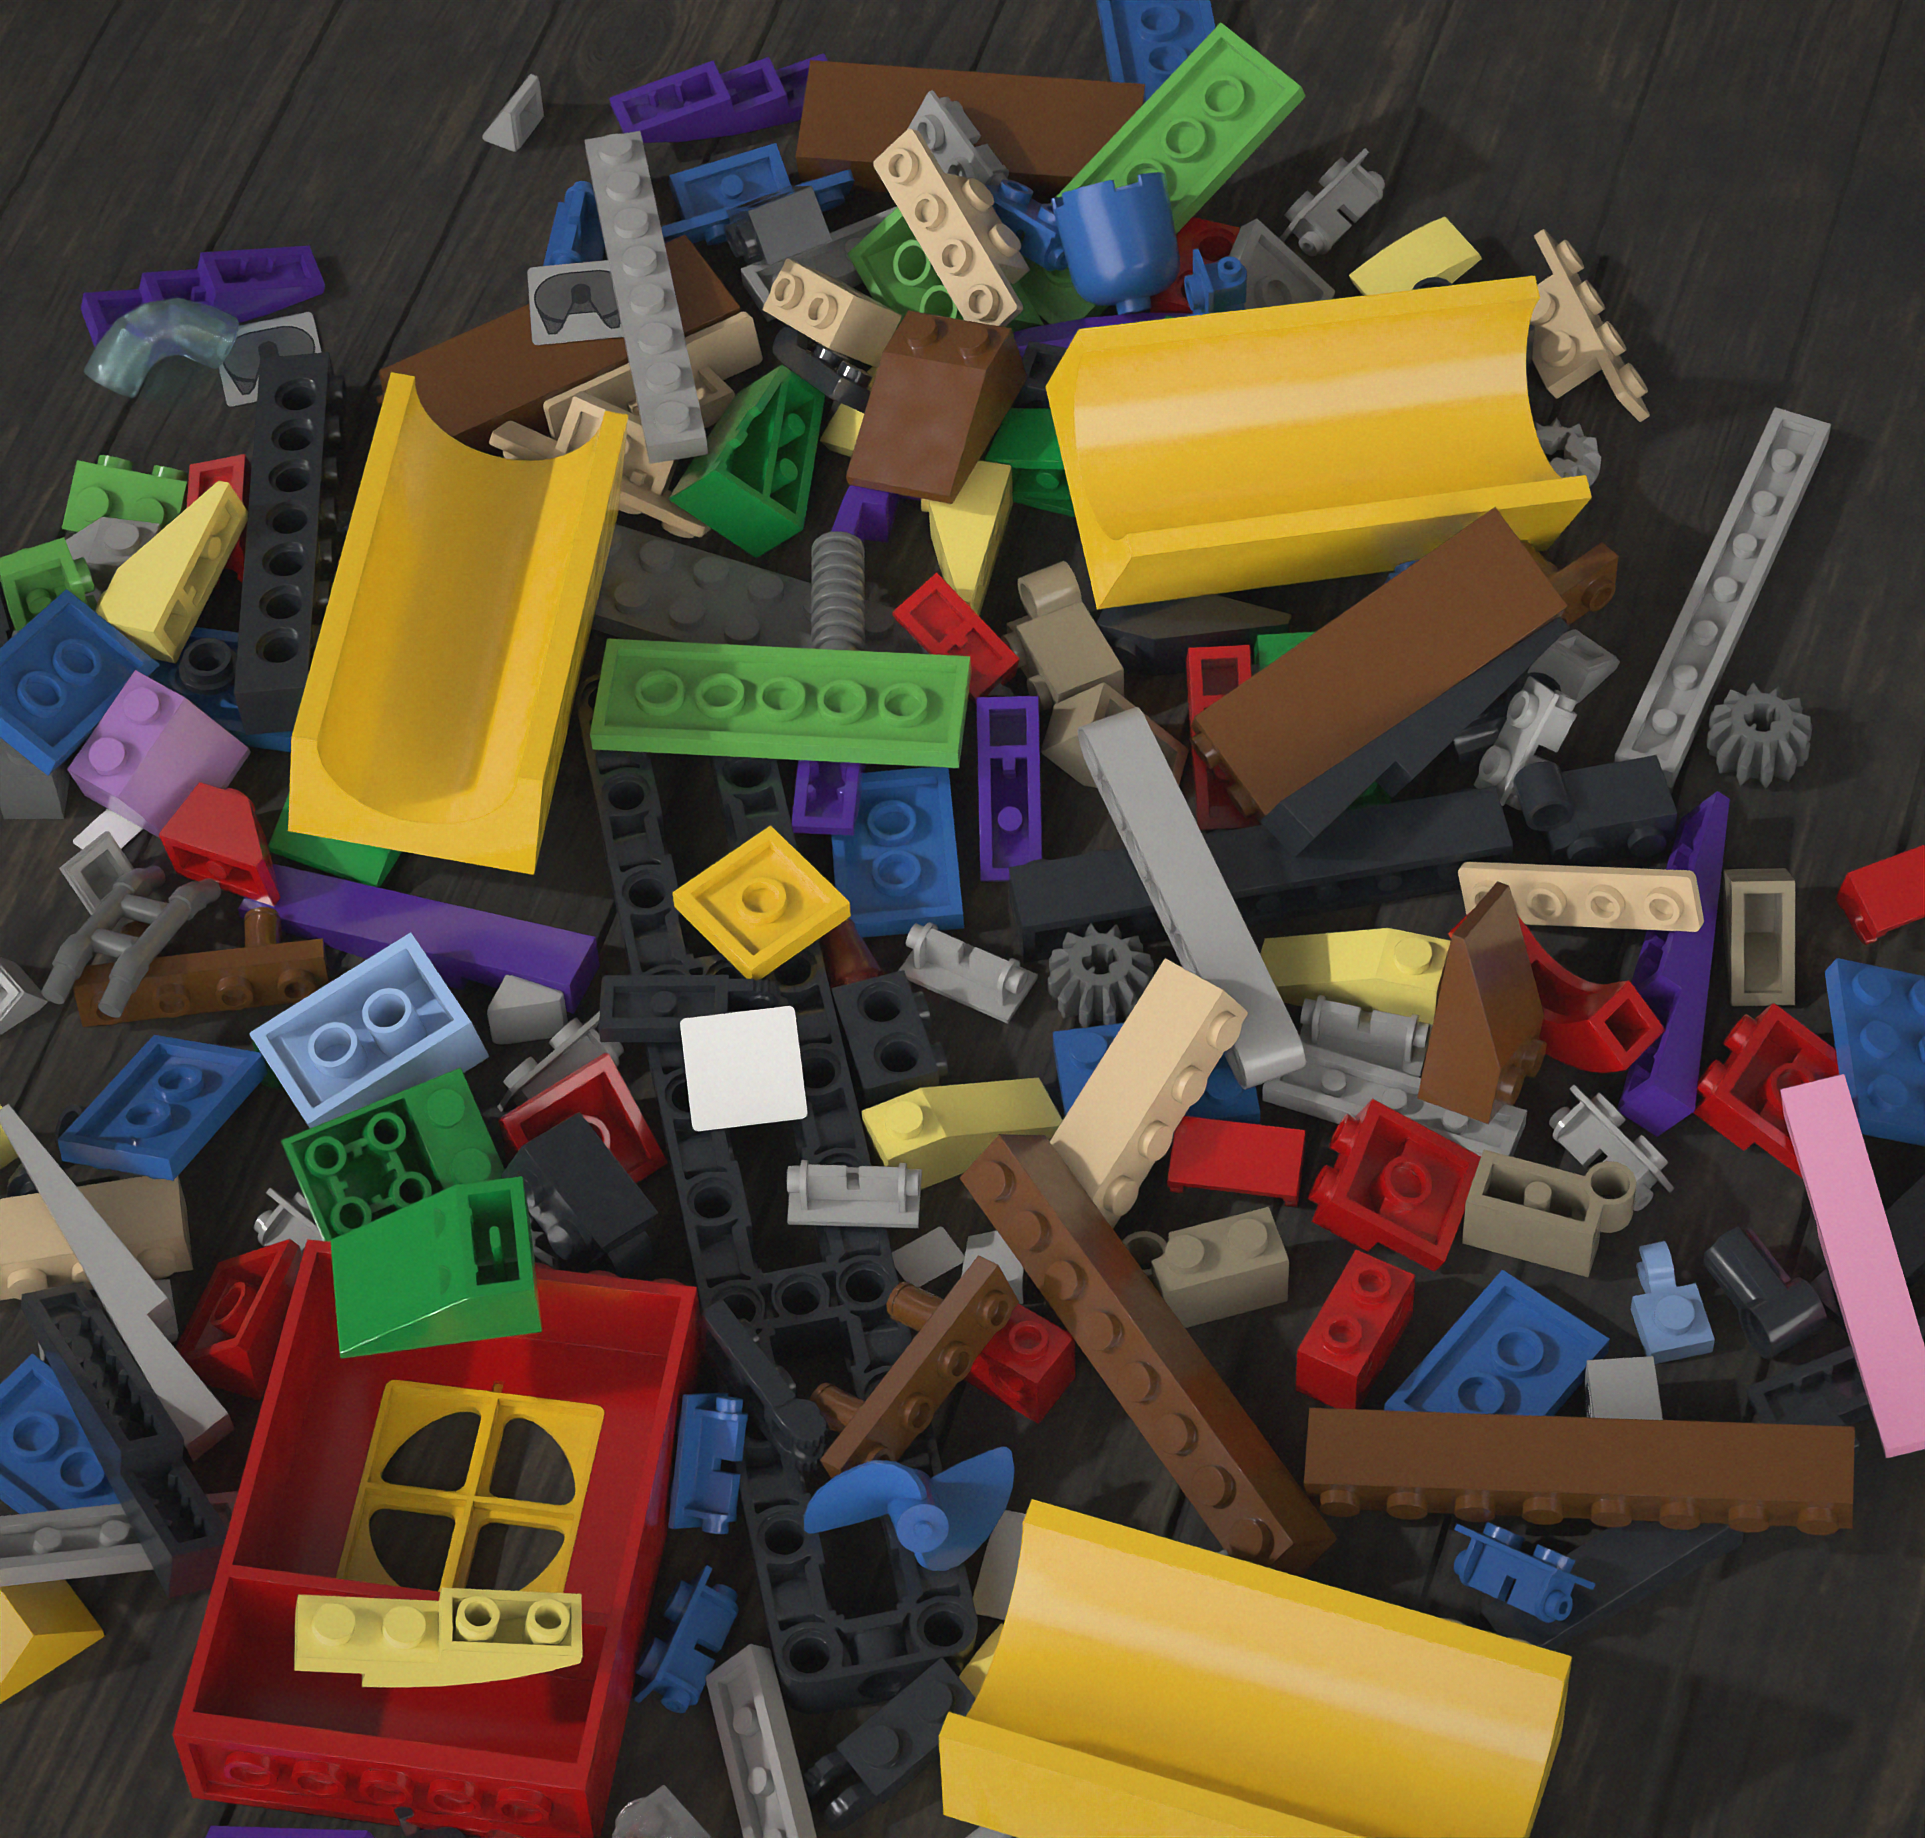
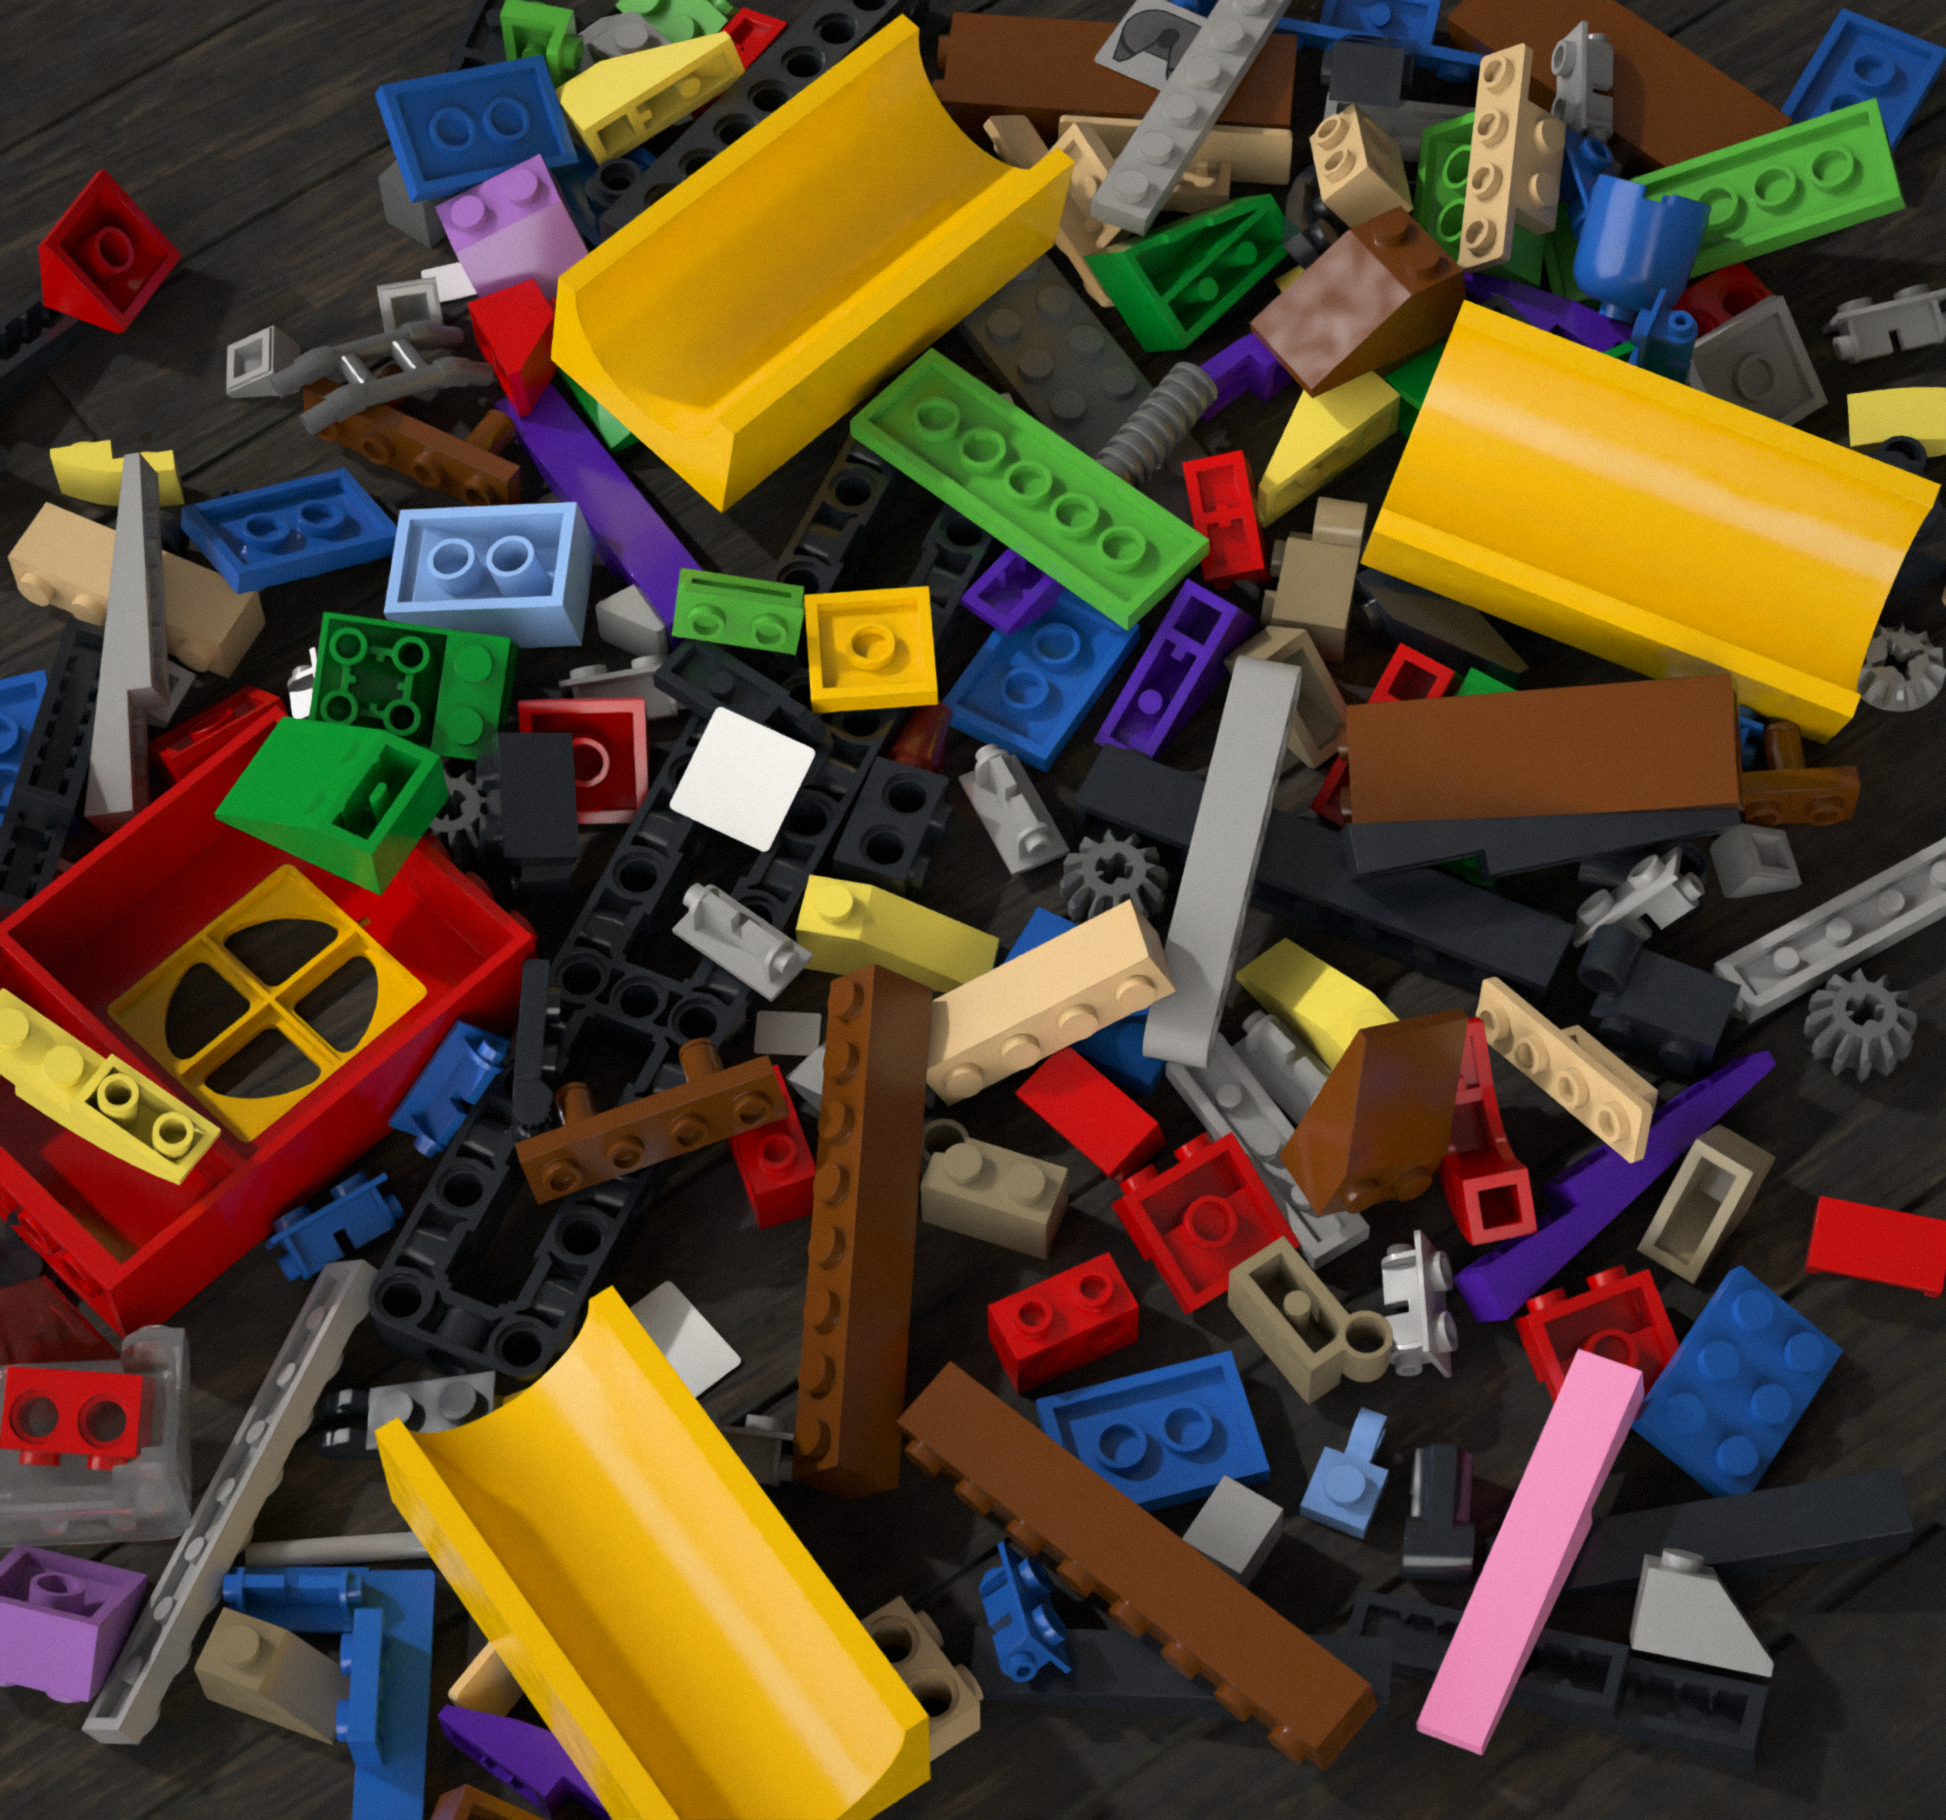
camera: 35 degrees right, 5 degrees up
blue piece [804,1447,1014,1571] -> none
none -> bright green bracket [672,568,805,655]

